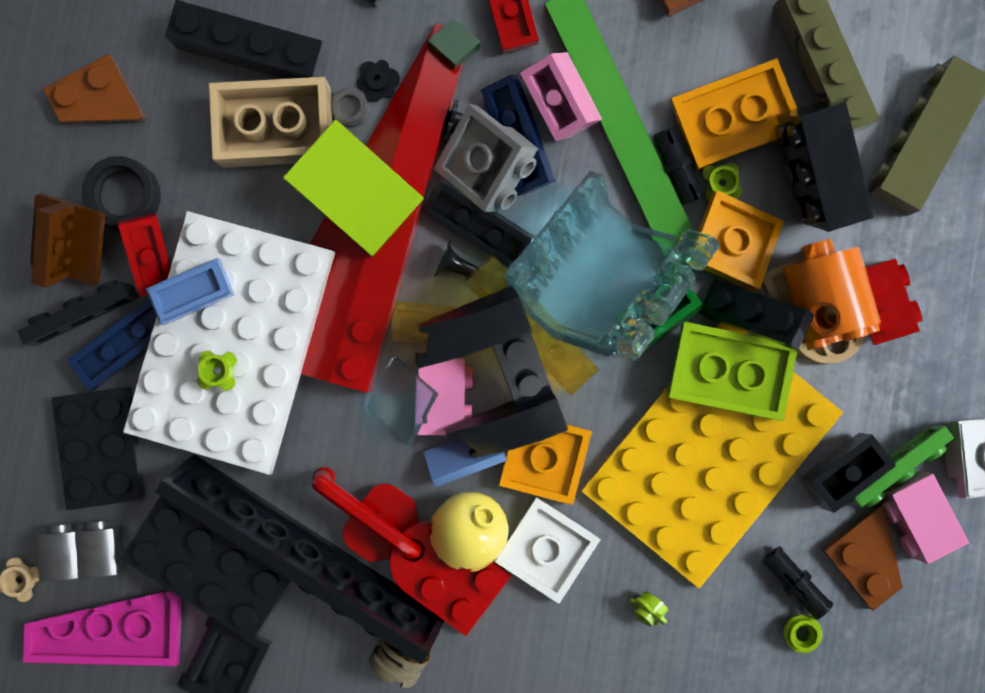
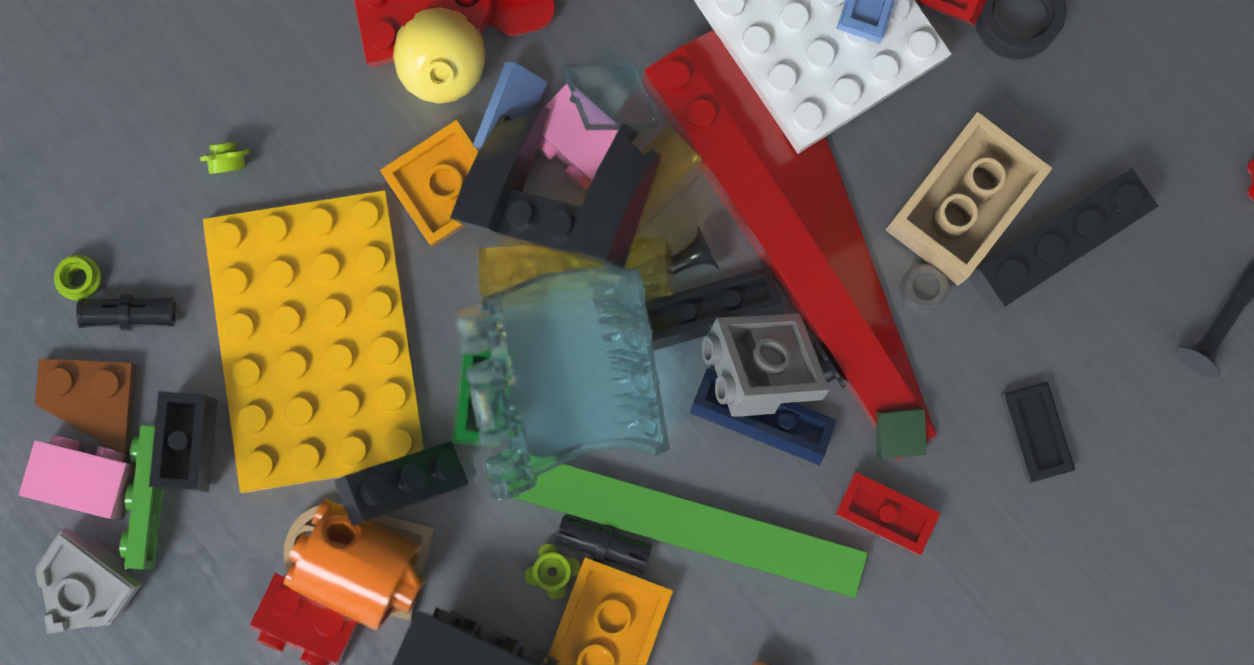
camera: 120 degrees right, 5 degrees down
dark orange wing [43,54,146,125] -> none
lime tile [283,119,424,257] -> none
black plant [357,60,400,102] -> none
white plate [495,496,601,604] -> none
bright pink brick [520,52,602,141] -> none
lime plate [667,322,797,421] -> none
light orange plate [687,190,784,292] -> none

